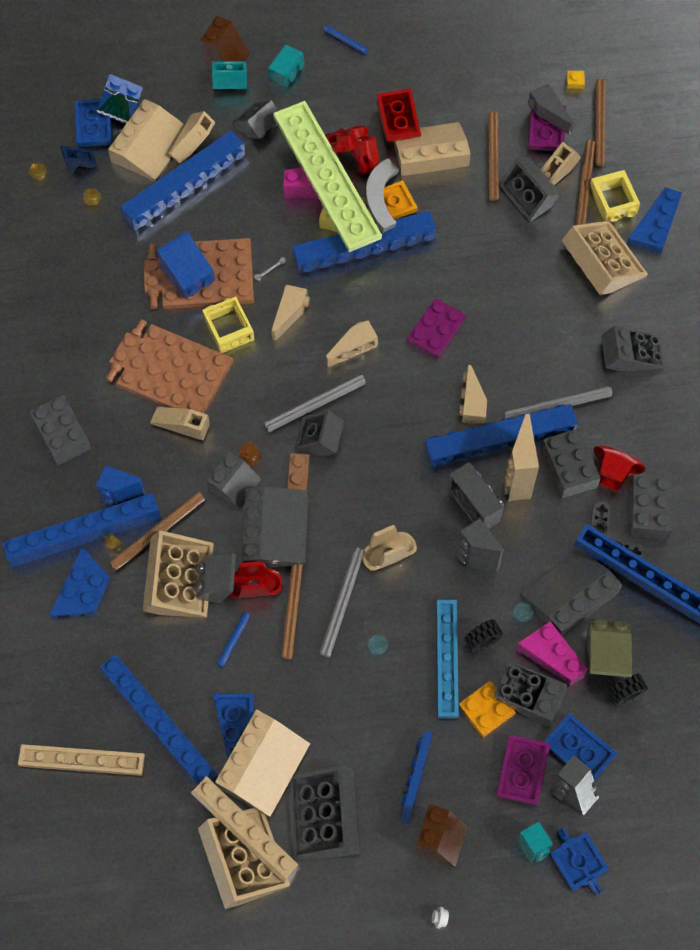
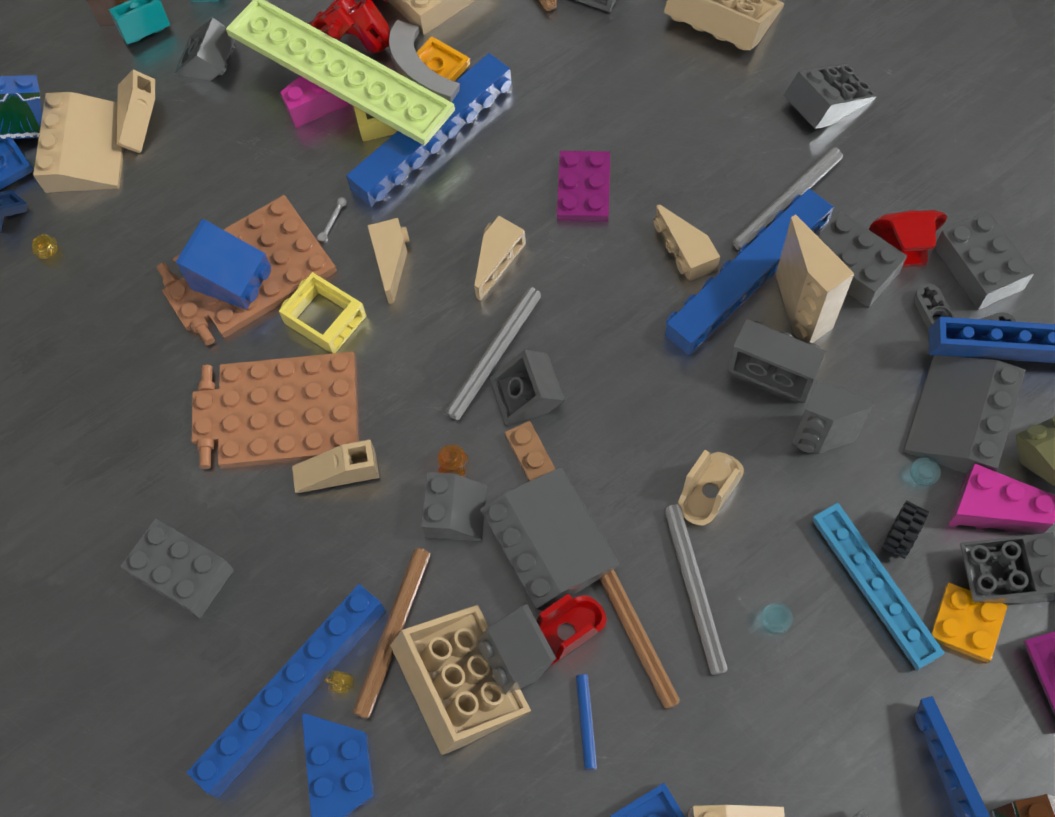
camera: 25 degrees left, 0 degrees up
blue slope [96,465,146,506] -> none
blue brick [120,131,245,230] -> none

